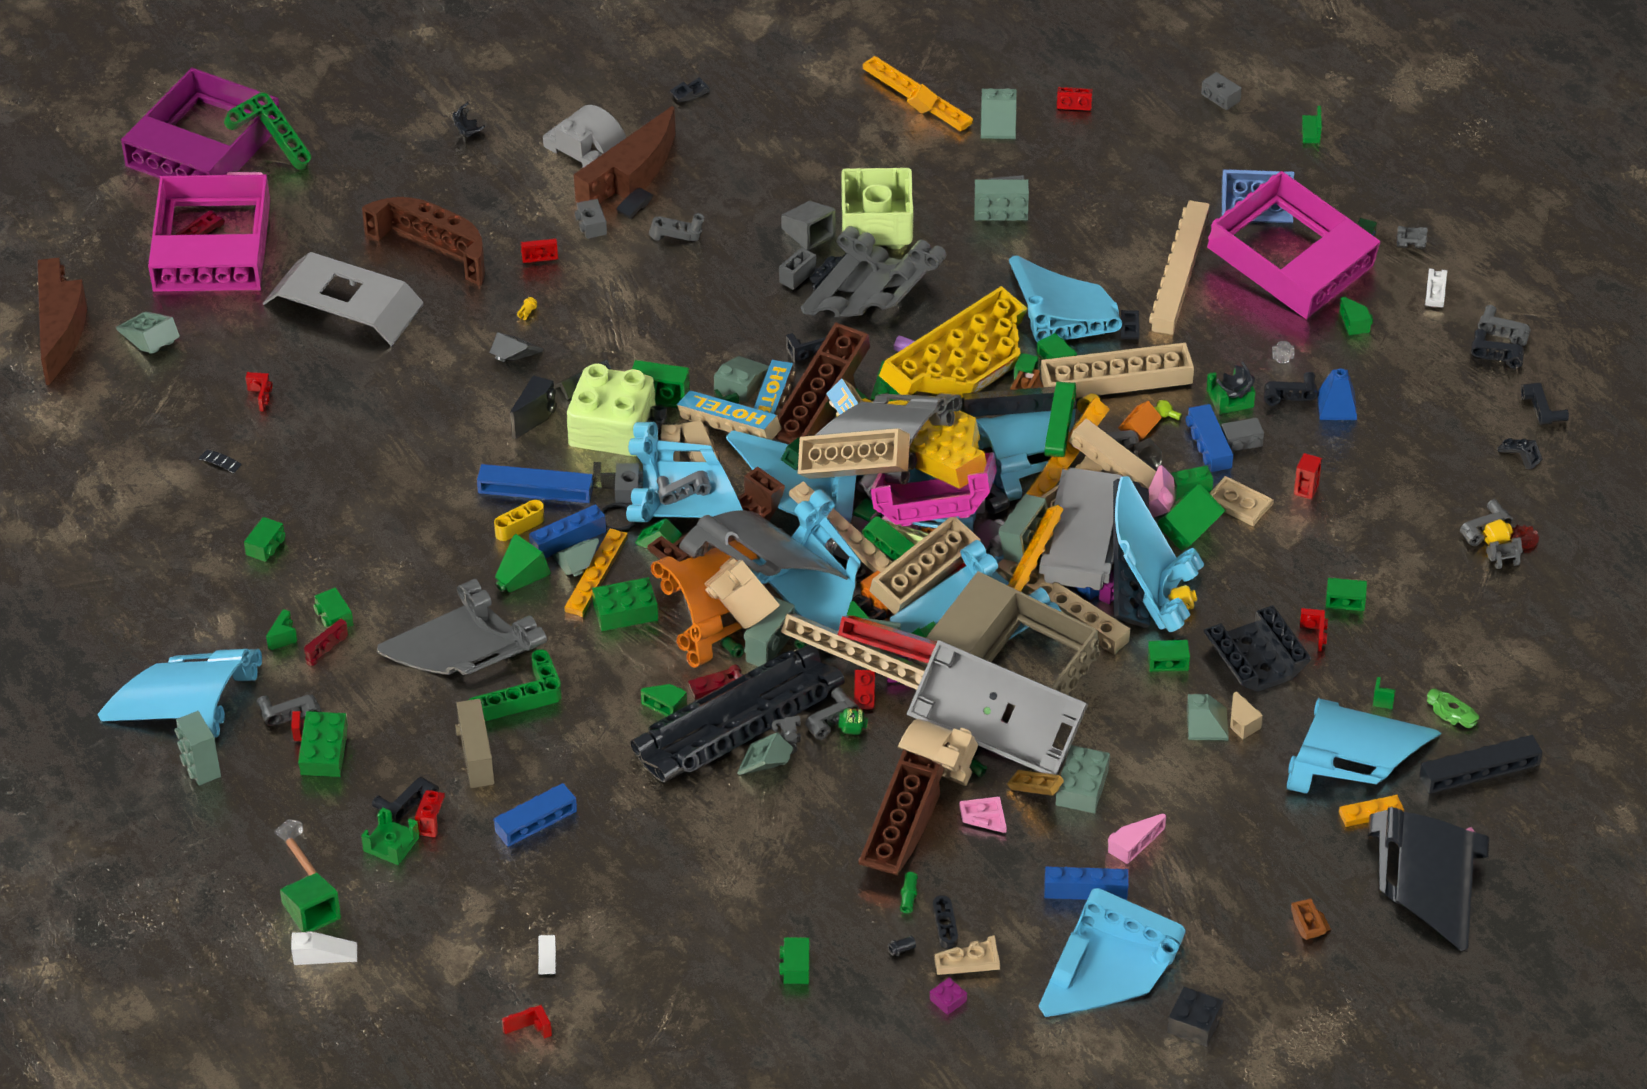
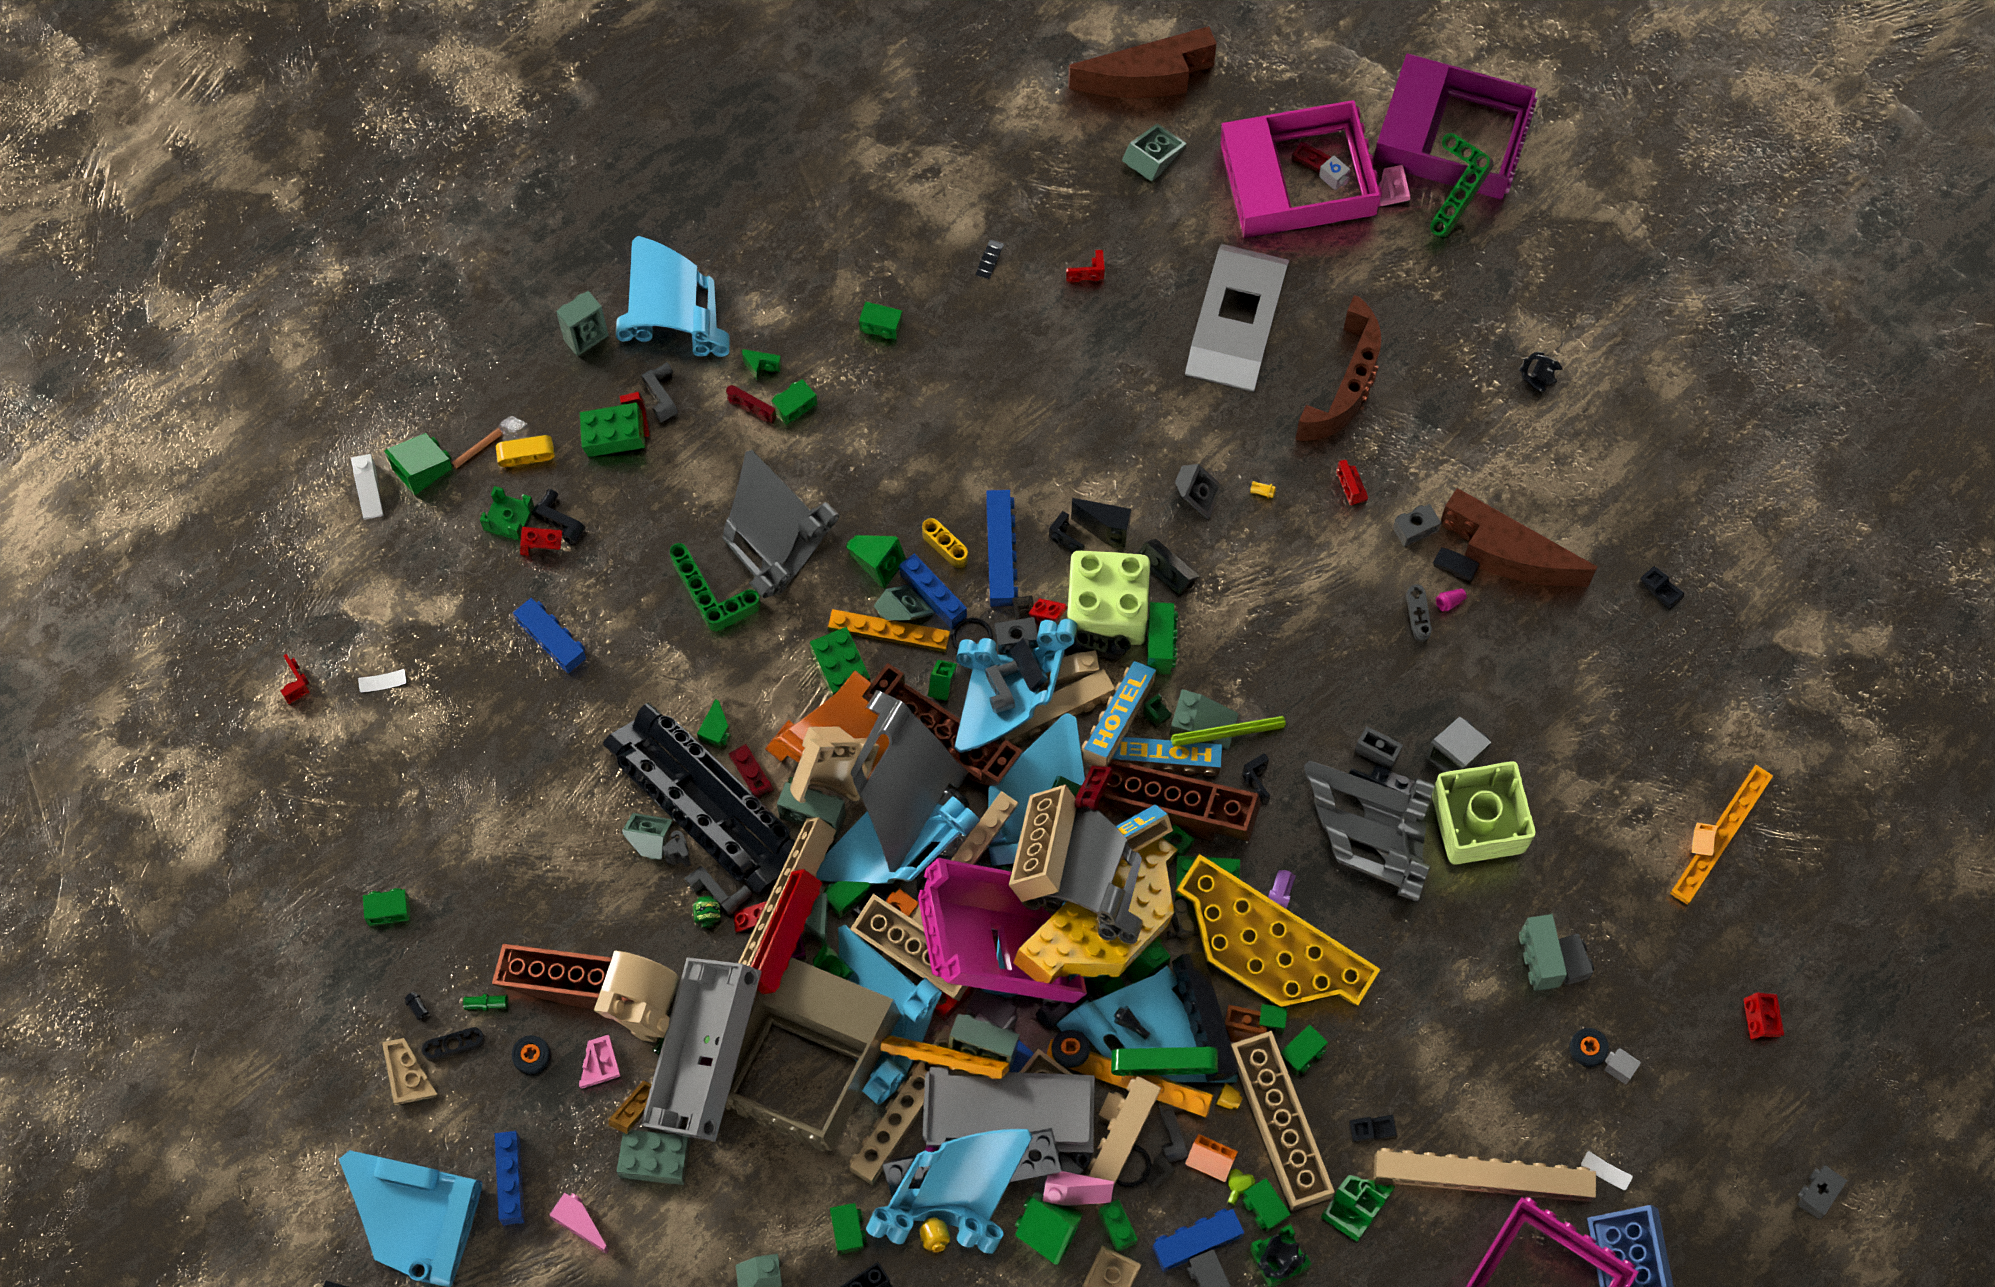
camera: 80 degrees right, 20 degrees up
dark tan brick [455,699,494,788] -> none
light grey piece [543,105,627,167] -> none
magenta piece [930,977,967,1015] -> none
sand green slope [981,88,1016,139] -> none
medium azure panel [1009,255,1122,342] -> none
none -> yellow beam [496,435,554,467]
none -> black bush [512,1035,550,1074]
none -> black tile [1010,638,1048,693]
none -> red bracket [1028,598,1068,626]
none -> black bracket [1049,510,1085,554]
none -> black bush [1051,1030,1090,1068]
none -> dark red plate [1075,765,1113,810]
none -> black cone [1114,1006,1150,1040]
none -> lime axle [1171,716,1286,747]
none -> green brick [1242,1178,1291,1233]
none -> light grey brick [1319,155,1350,191]
none -> green slope [1321,1175,1395,1242]
none -> dark pink cone [1435,588,1467,611]
none -> black bush [1570,1028,1609,1067]
none -> white sticker [1581,1151,1633,1190]
none -> light grey brick [1604,1048,1641,1085]

